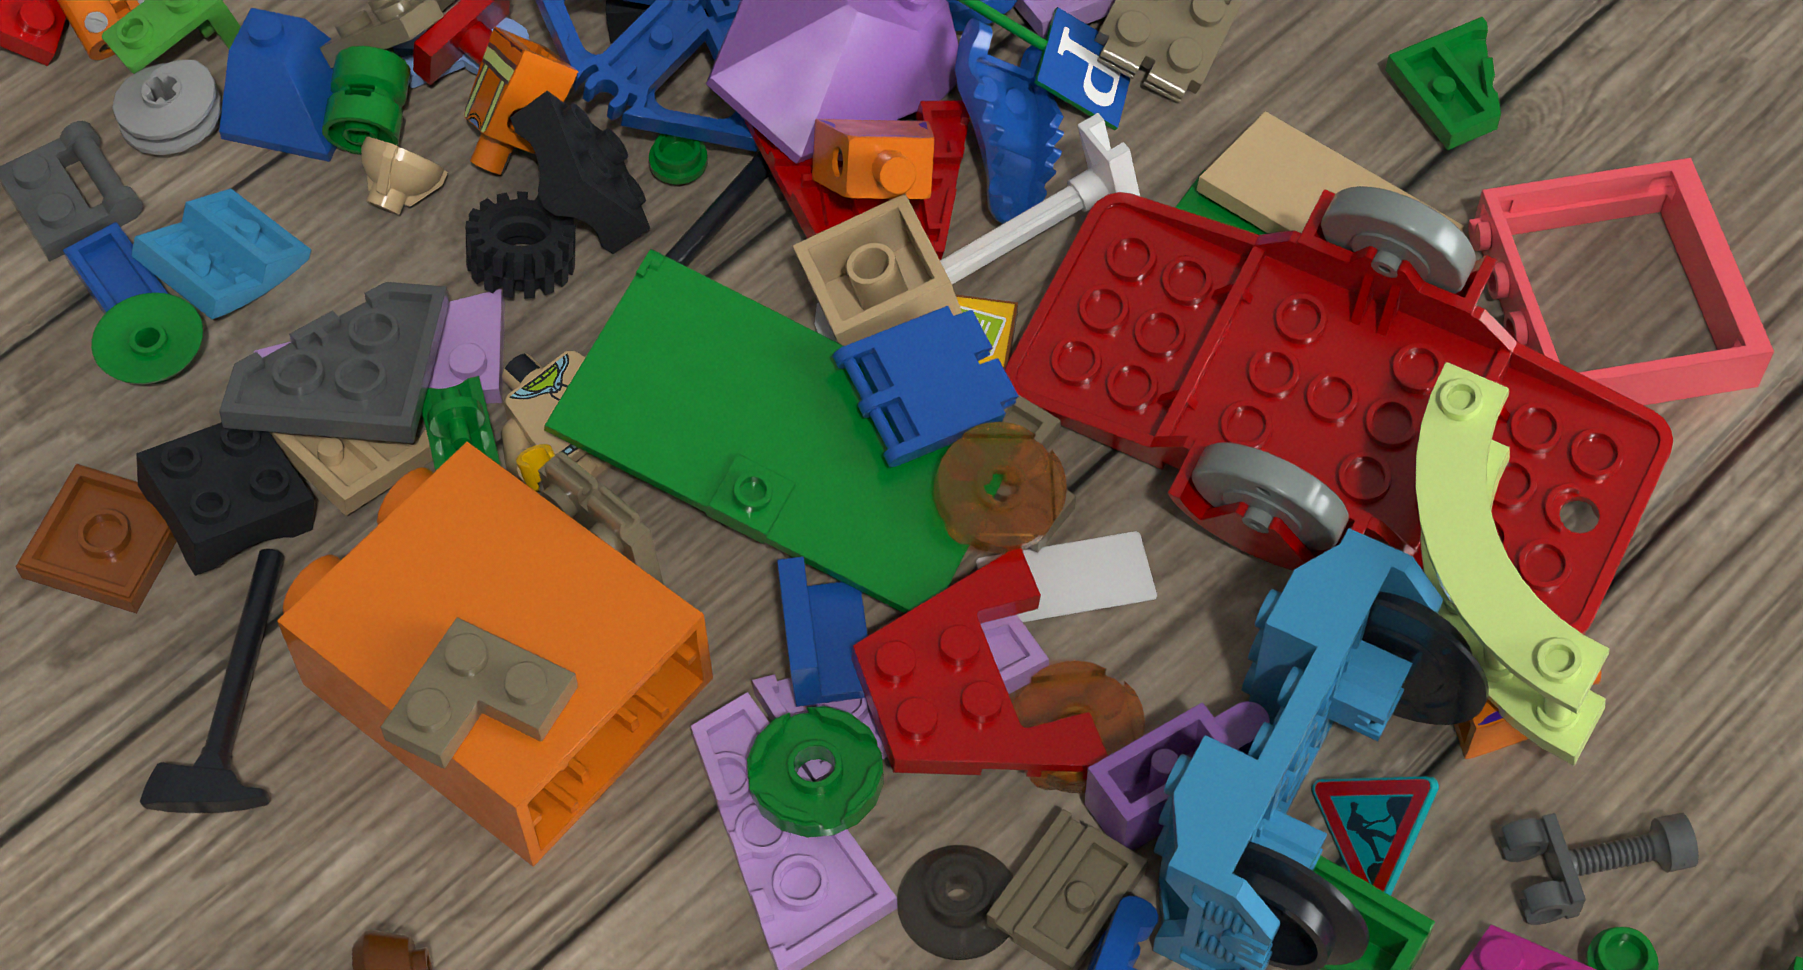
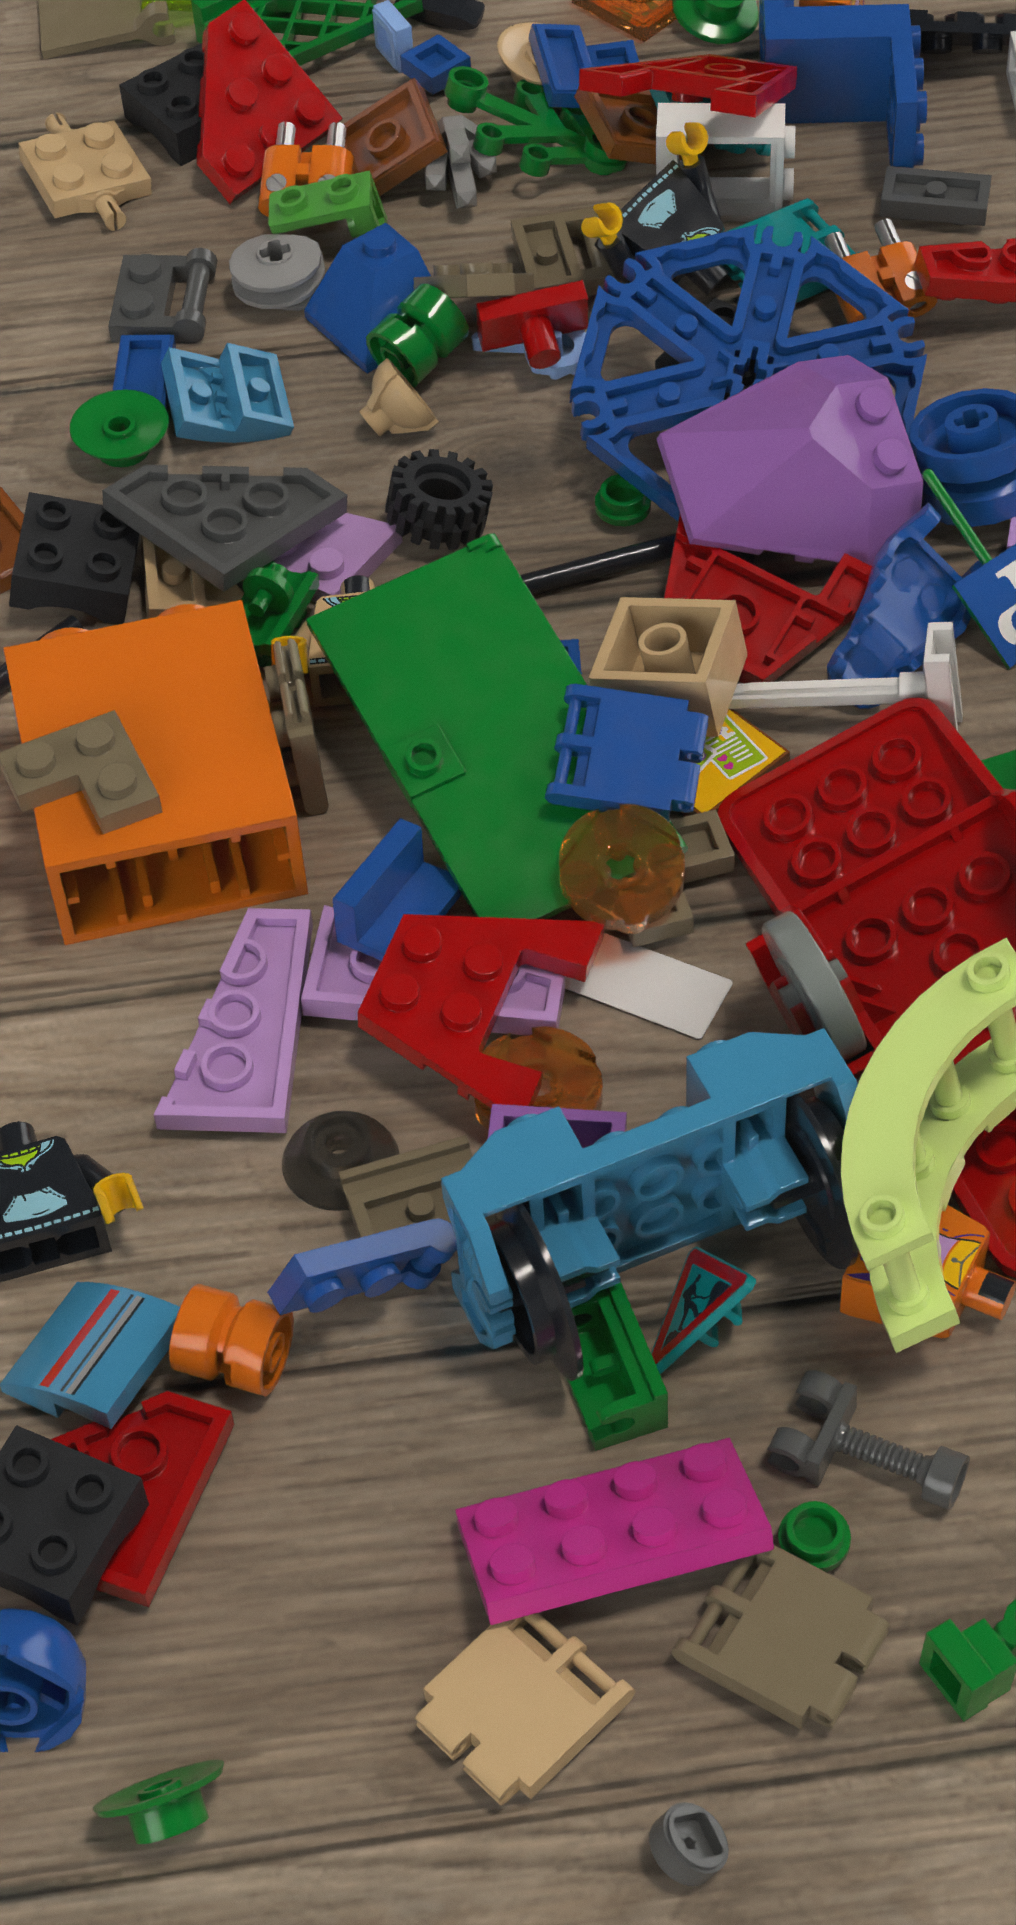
camera: 40 degrees right, 5 degrees down
orange torso [464,26,578,175] -> none
black brick [510,91,650,254] -> none
green tile [747,706,884,838] -> none
orange torso [812,119,934,199] -> none

